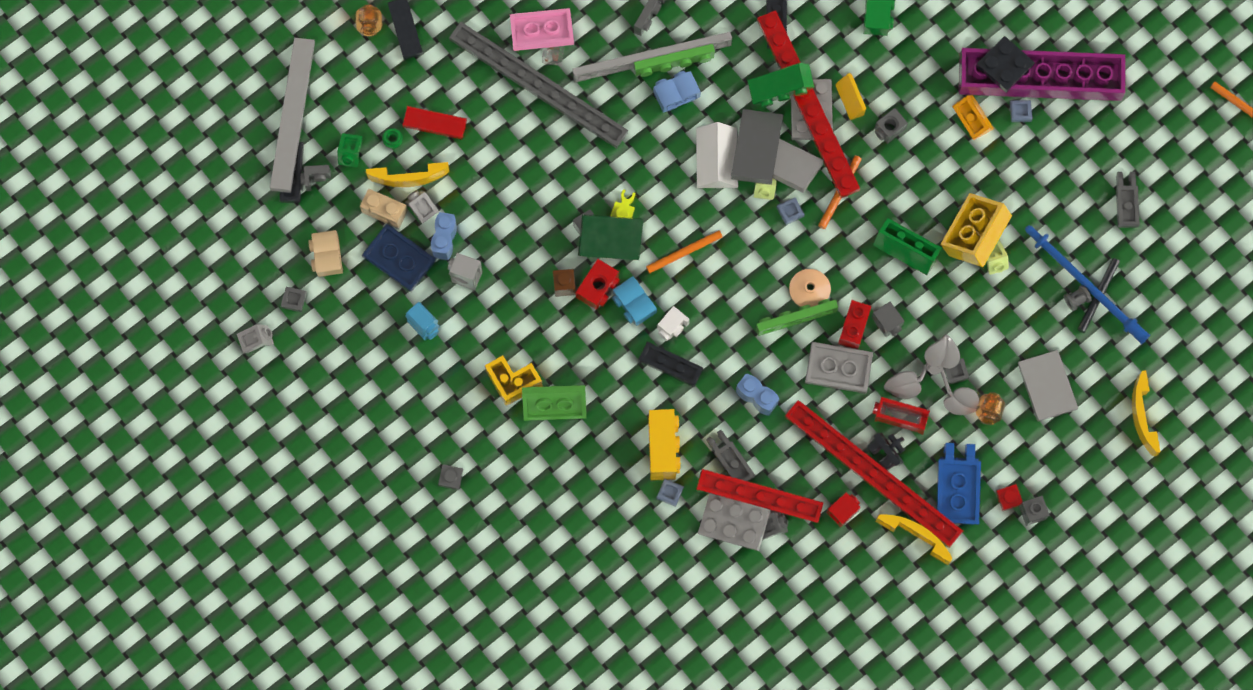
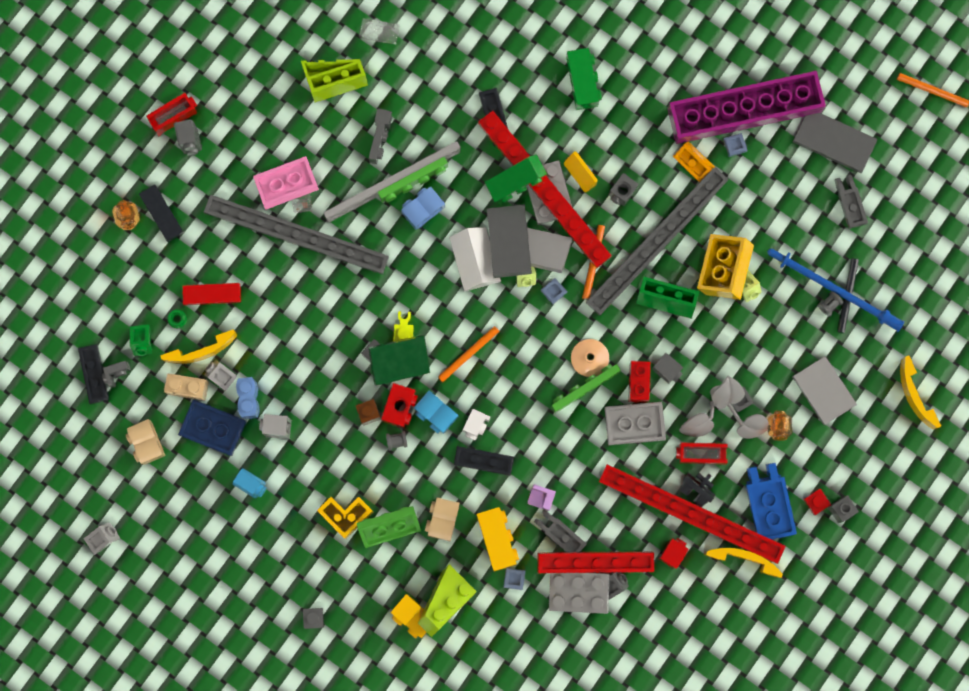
camera: 15 degrees left, 5 degrees up
light grey tile [270,38,315,193] -> none
dark grey plate [281,287,307,313] -> none
medium blue brick [736,374,779,415] -> none
black plate [976,36,1035,93] -> none
none -> dark grey bush [386,431,408,451]
none -> yellow brick [390,594,427,638]
none -> lime wedge [418,564,477,637]
none -> tan brick [425,498,460,542]
none -> lavender panel [528,485,556,511]
none -> dark grey plate [586,167,729,316]
none -> dark grey tile [793,113,877,173]

